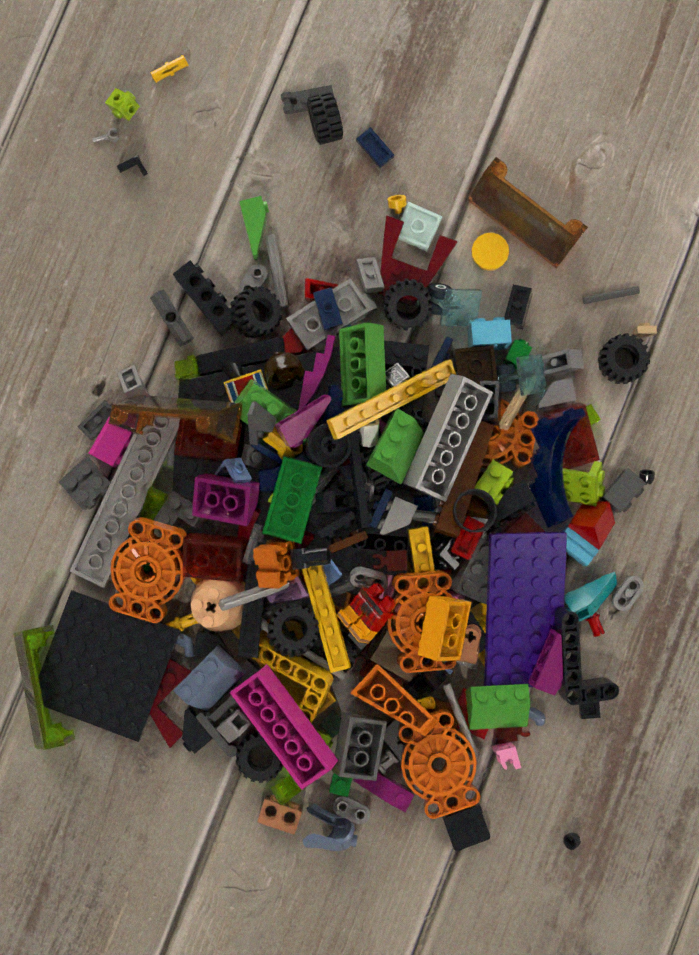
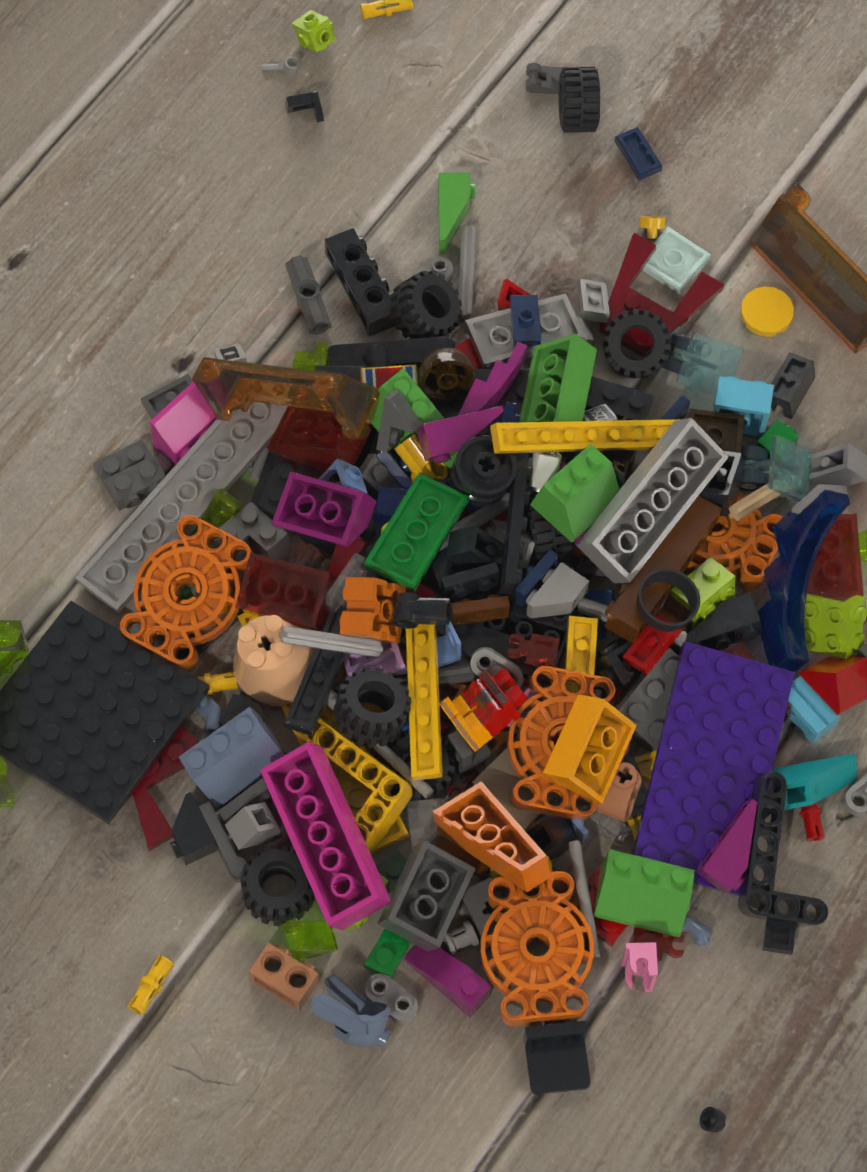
camera: 15 degrees right, 20 degrees down
none -> yellow pin [127,955,174,1016]

